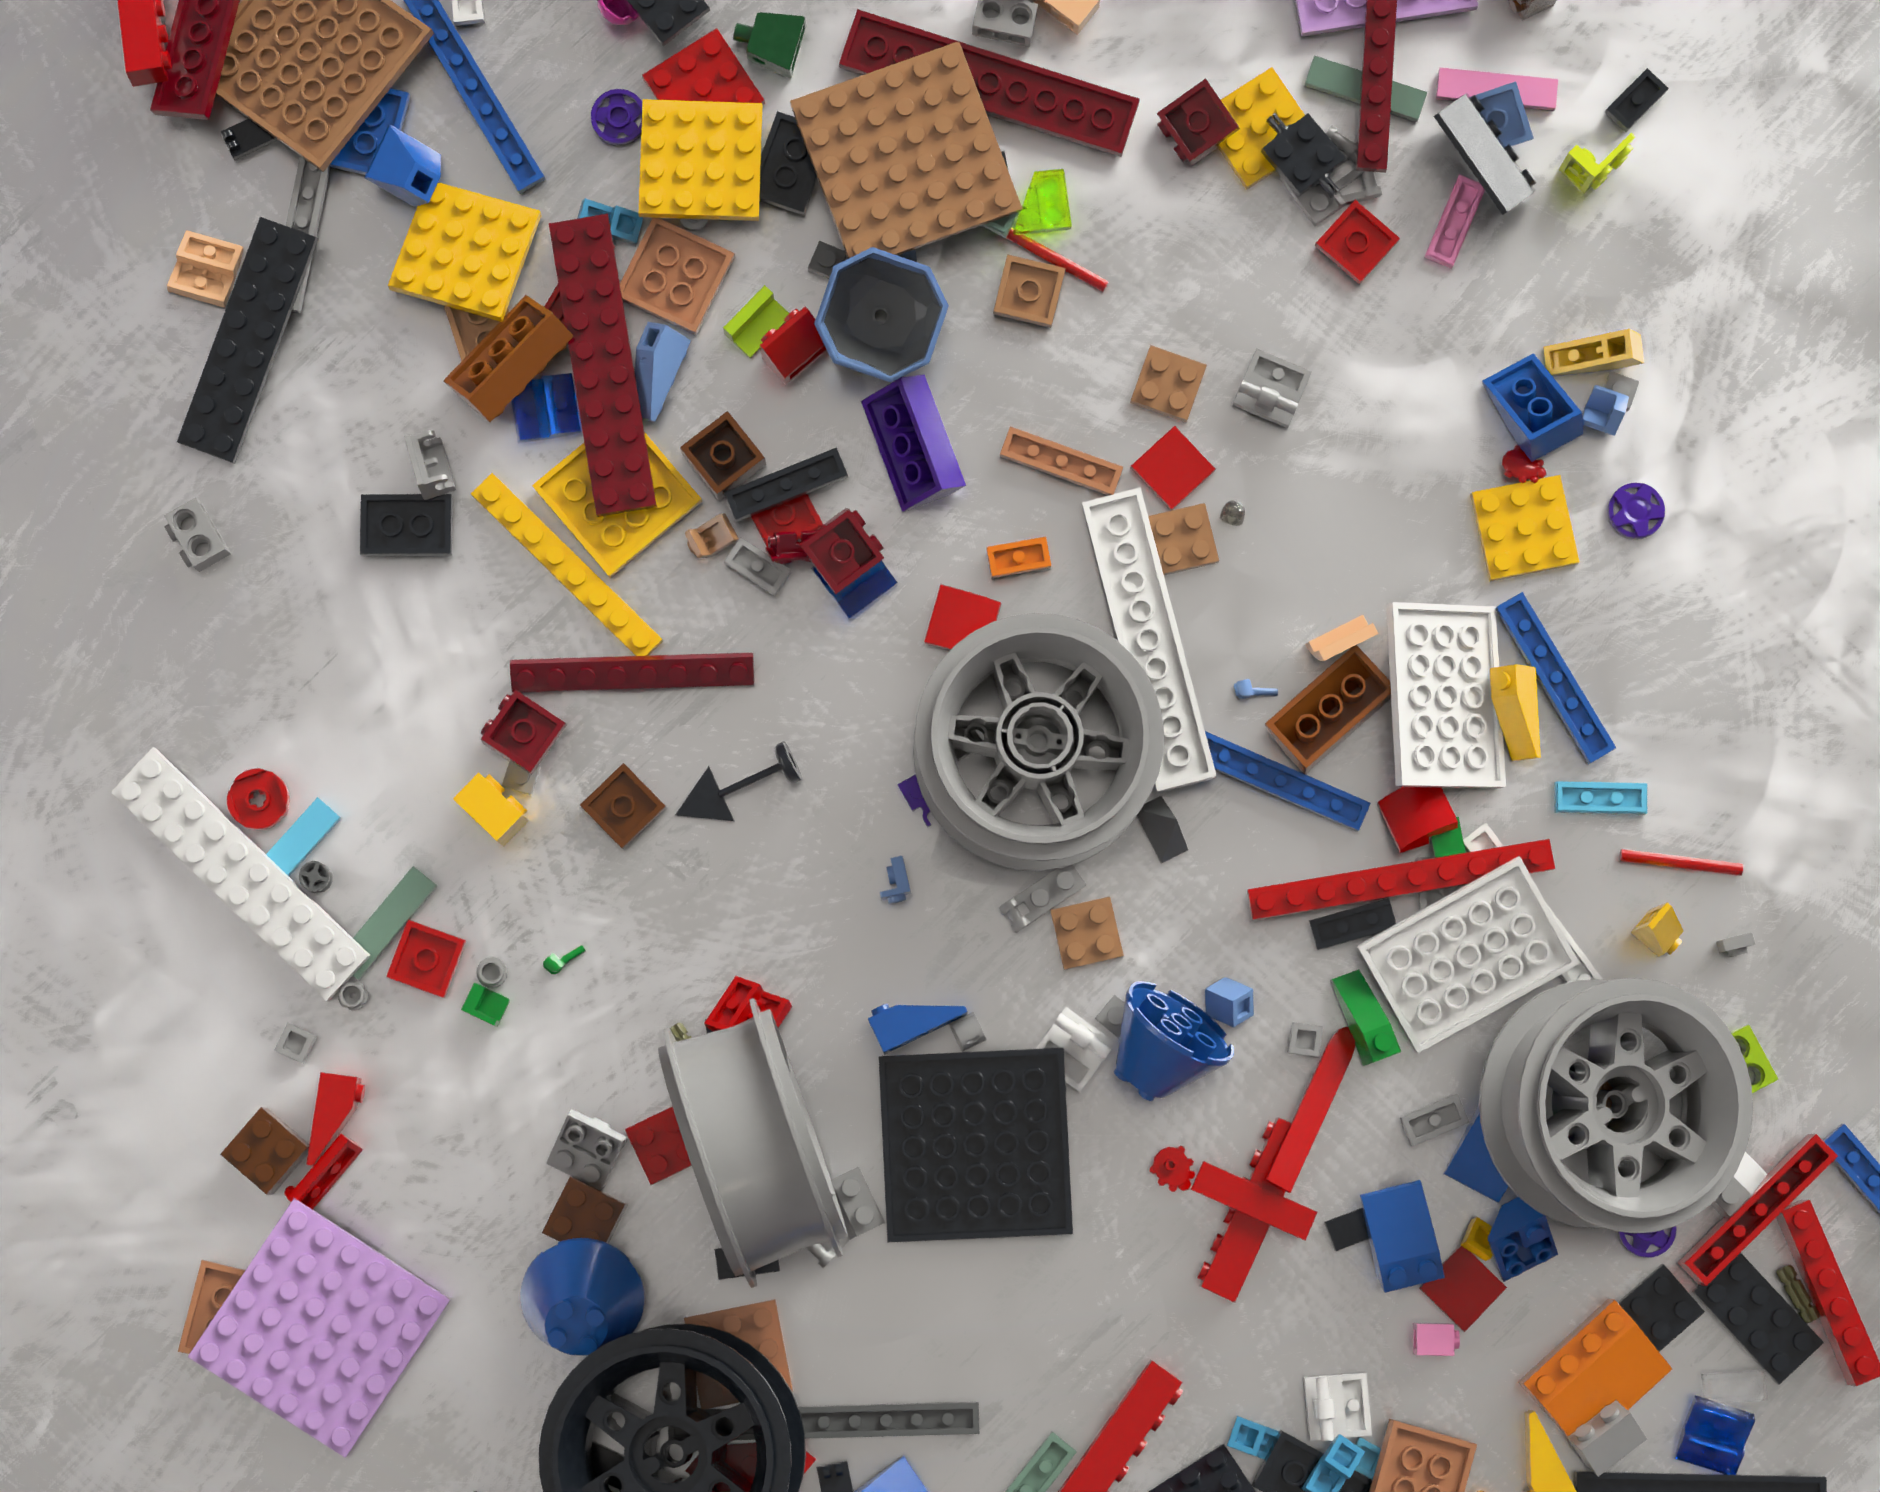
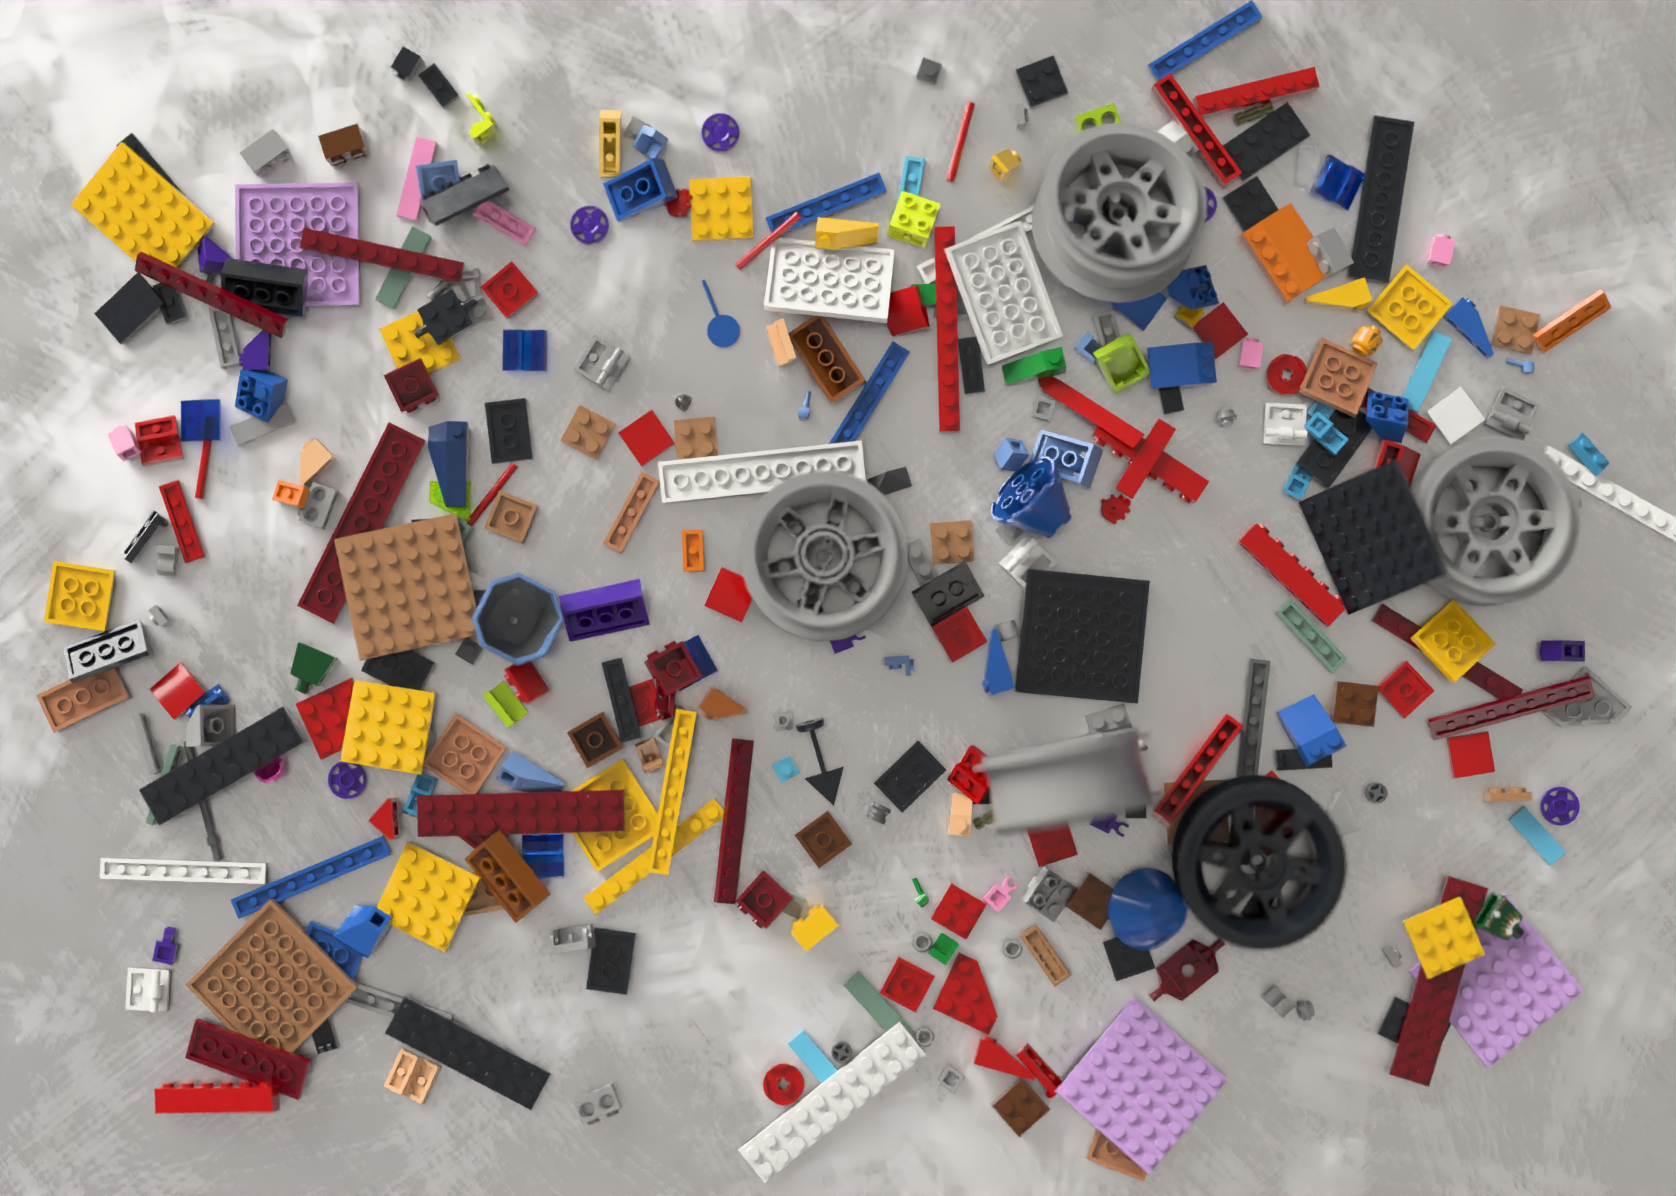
camera: 80 degrees left, 5 degrees up
none -> red slope [368,797,400,840]
none -> black brick [391,46,423,81]
none -> dark blue wedge [428,421,470,507]
none -> black tile [485,398,533,464]
none -> clear blue slope [502,329,547,372]
none -> dark purple wheel [570,206,609,244]
none -> yellow plate [648,709,697,875]
none -> dark orange slope [698,687,749,720]
none -> blue piece [702,280,740,347]
none -> red bar [735,212,802,270]
none -> medium azure plate [772,755,799,783]
none -> light grey plate [773,710,794,731]
none -> dark grey wheel [866,801,891,825]
none -> black plate [874,741,946,813]
none -> neon yellow bracket [887,191,940,249]
none -> black tile [912,561,984,627]
none -> dark grey plate [916,57,942,85]
none -> red plate [930,883,987,939]
none -> red plate [931,607,987,662]
none -> red plate [933,952,998,1035]
none -> light nougat slope [948,793,972,837]
none -> bright pink plate [982,876,1019,913]
none -> light grey plate [1002,938,1023,959]
none -> black plate [1015,55,1068,109]
none -> medium nougat plate [1019,924,1071,987]
none -> medium blue slope [1029,429,1103,489]
none -> medium blue panel [1074,331,1101,364]
none -> dark purple plate [1090,814,1129,837]
none -> lime container [1092,333,1150,393]
none -> black tile [1103,937,1155,981]
none -> dark red plate [1149,939,1226,1002]
none -> red brick [1152,713,1243,828]
none -> light grey plate [1216,409,1237,426]
none -> red plate [1266,354,1307,395]

